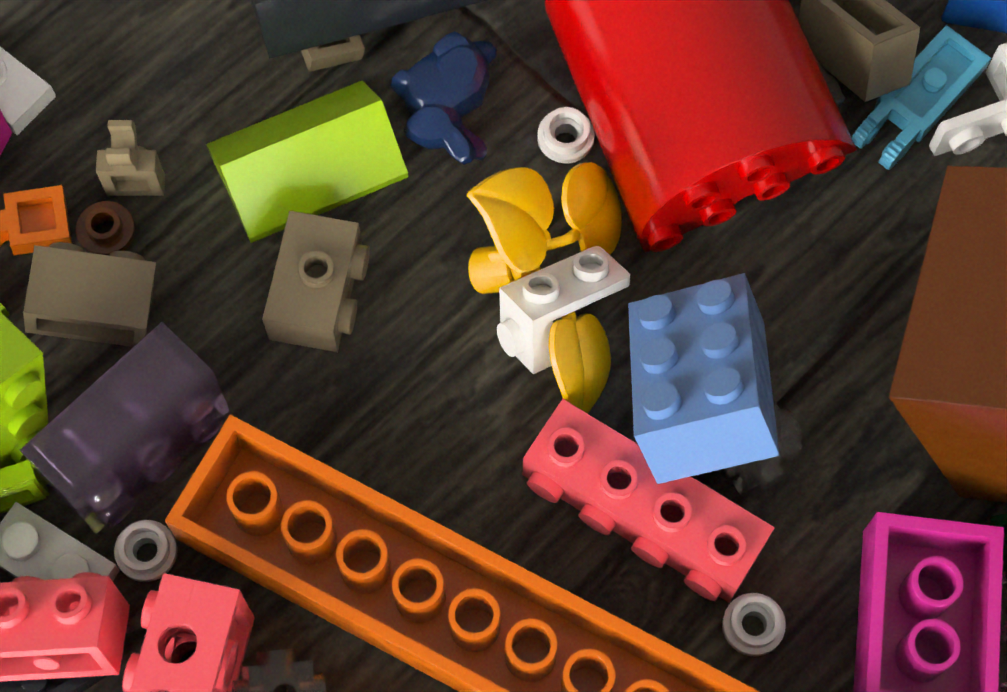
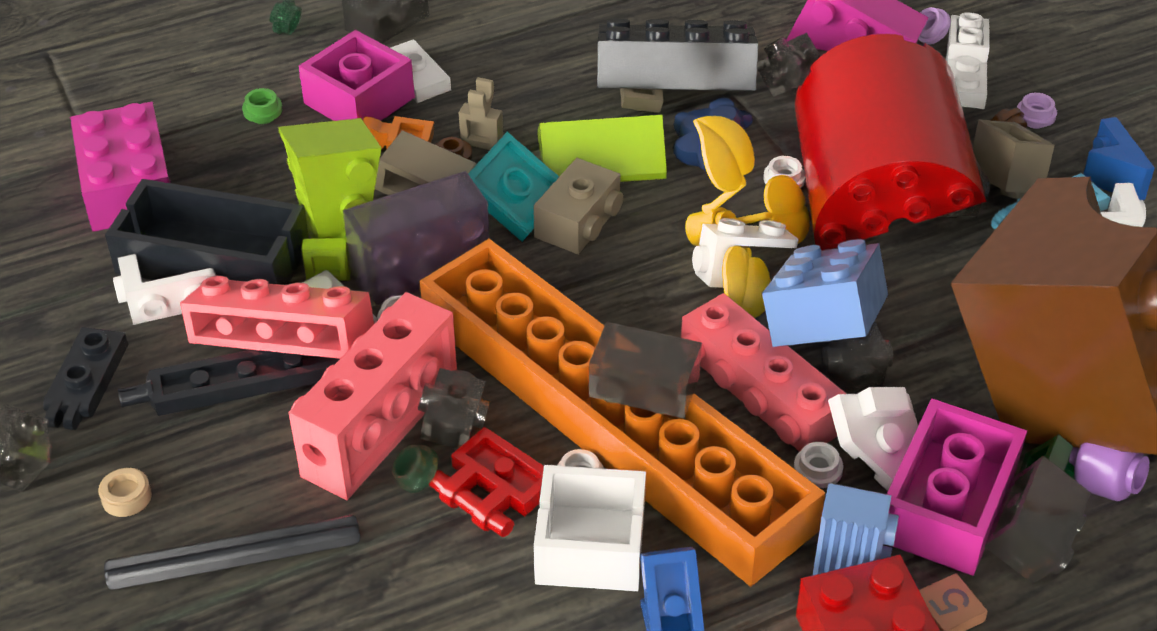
camera: 20 degrees right, 25 degrees down
none -> teal plate [458,132,559,242]
none -> clear smoke brick [589,322,702,419]
none -> white plate [828,387,918,491]

